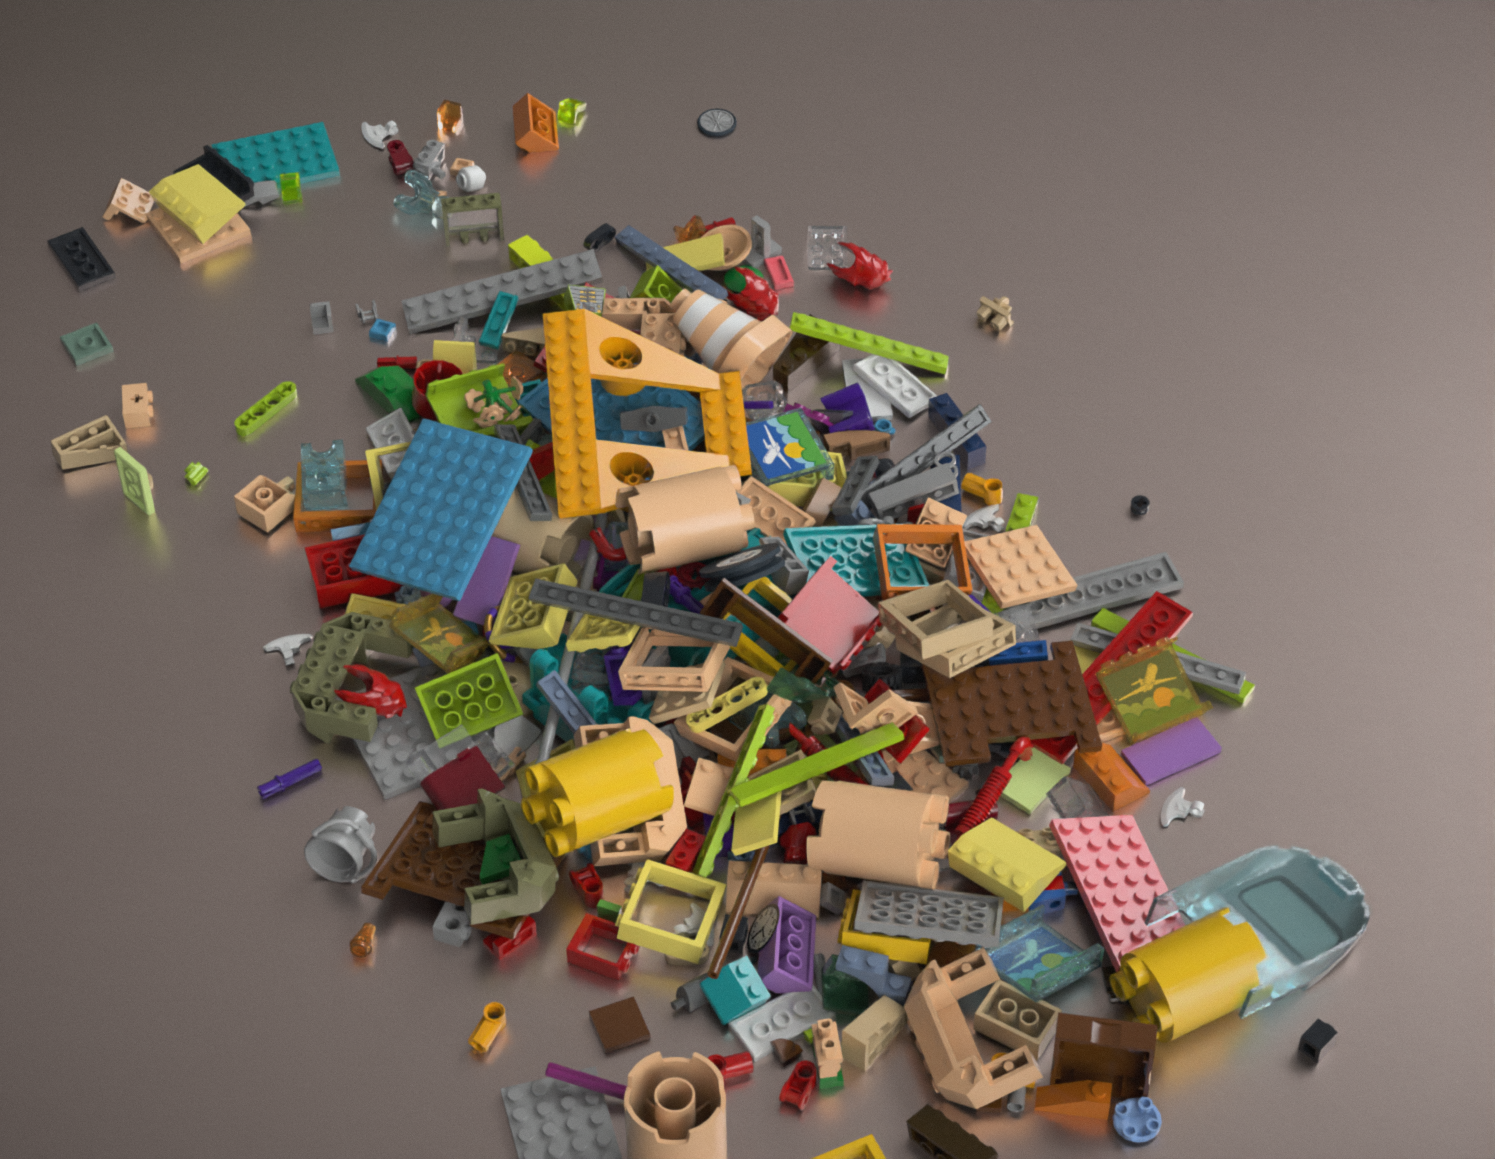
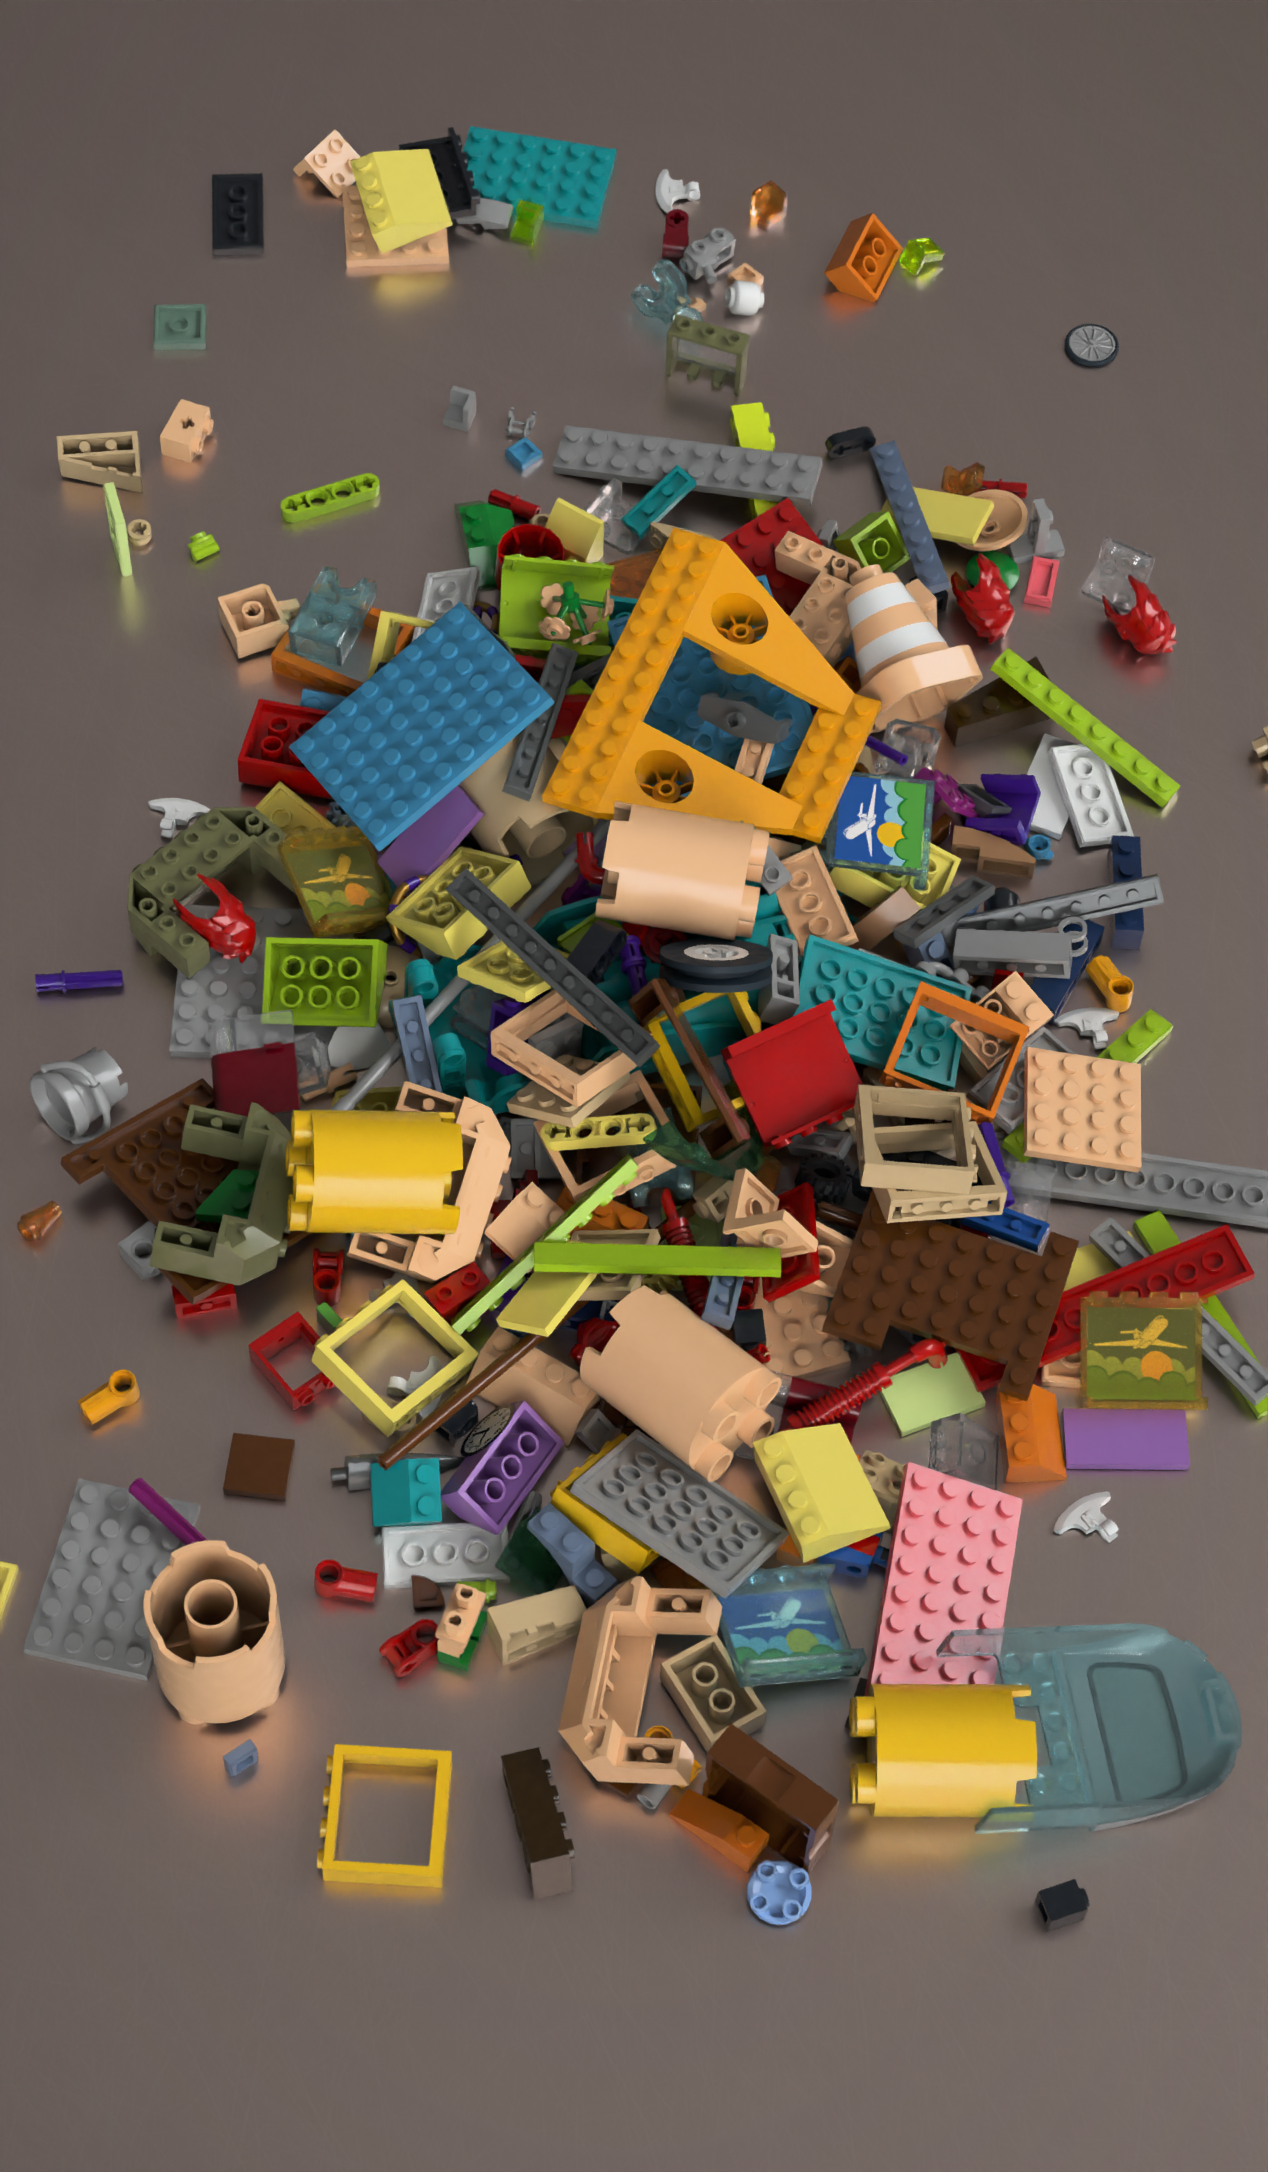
camera: 25 degrees right, 10 degrees up
torso [564,285,606,317] -> none

